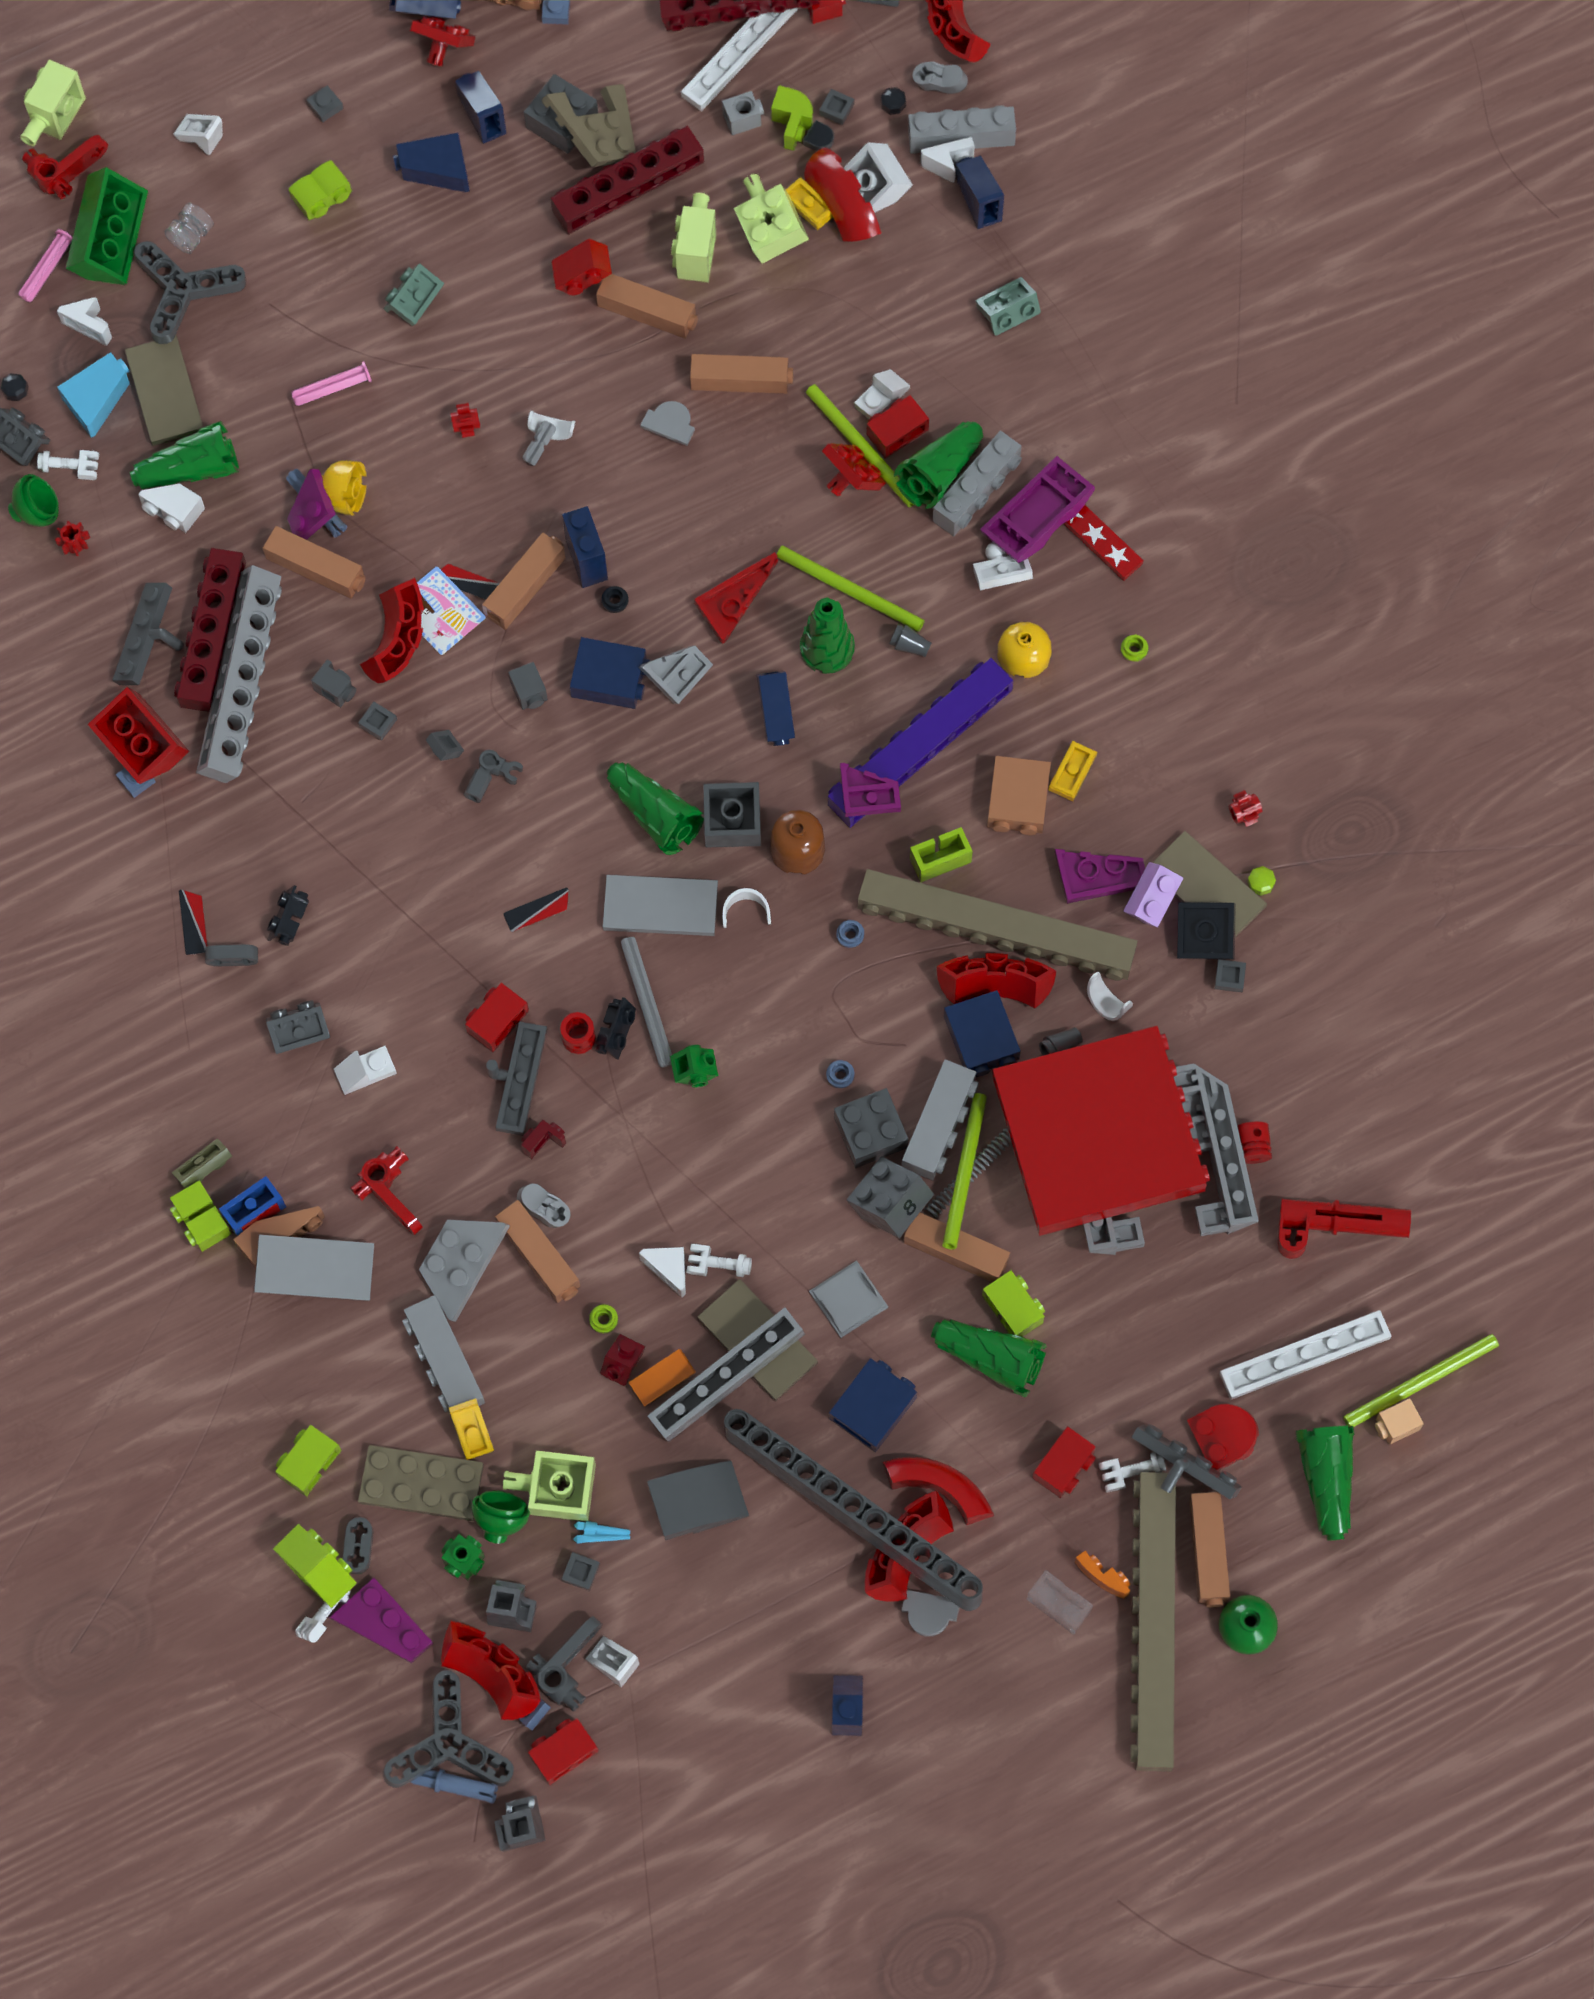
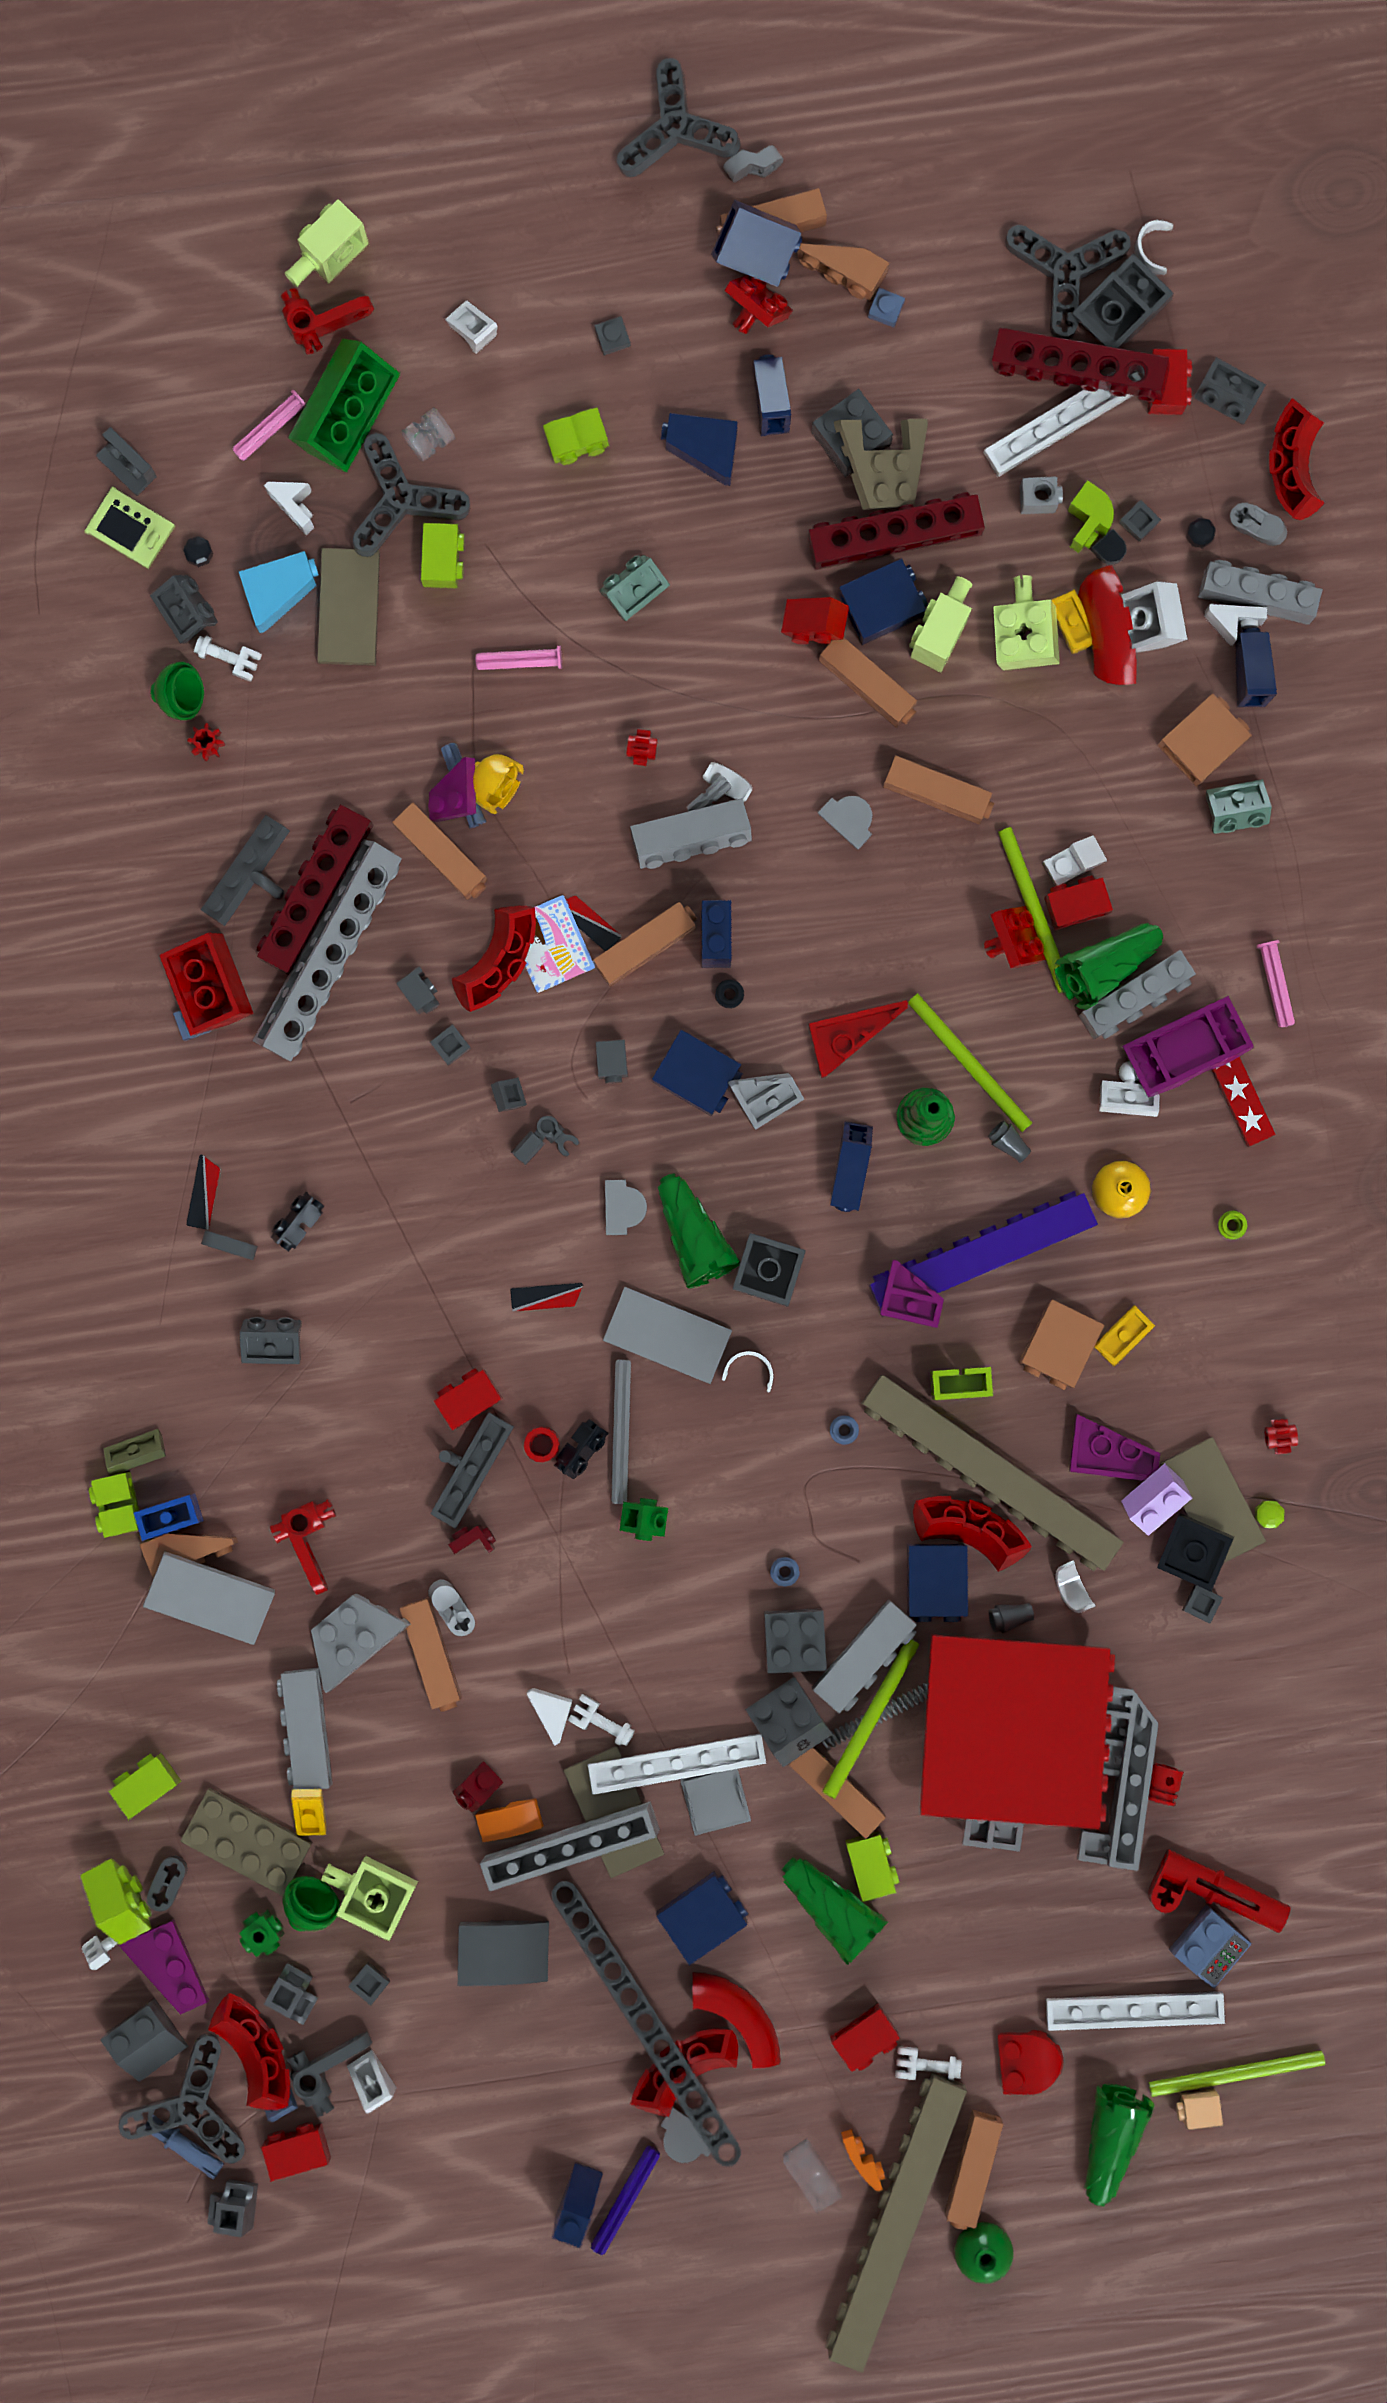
camera: 15 degrees right, 15 degrees up
green cone [130,421,239,489] -> none
white slope [138,483,205,533] -> none
white slope [334,1046,397,1095] -> none
medium azure piece [573,1521,631,1543] -> none
lime plate [589,1305,618,1334] -> none
dark orange cylinder [770,810,825,875] -> none
dark grey plate [1132,1424,1242,1500] -> none
none -> dark grey slope [100,1998,188,2082]
none -> lime piece [421,523,465,588]
none -> white plate [587,1734,766,1795]
none -> dark purple axle [591,2146,660,2255]
none -> light grey piece [605,1180,647,1235]
none -> light grey brick [630,798,752,869]
none -> dark blue brick [838,559,928,645]
none -> nougat brick [1157,693,1252,787]
none -> sand blue slope [1169,1904,1252,1989]
none -> bright pink axle [1256,940,1295,1028]

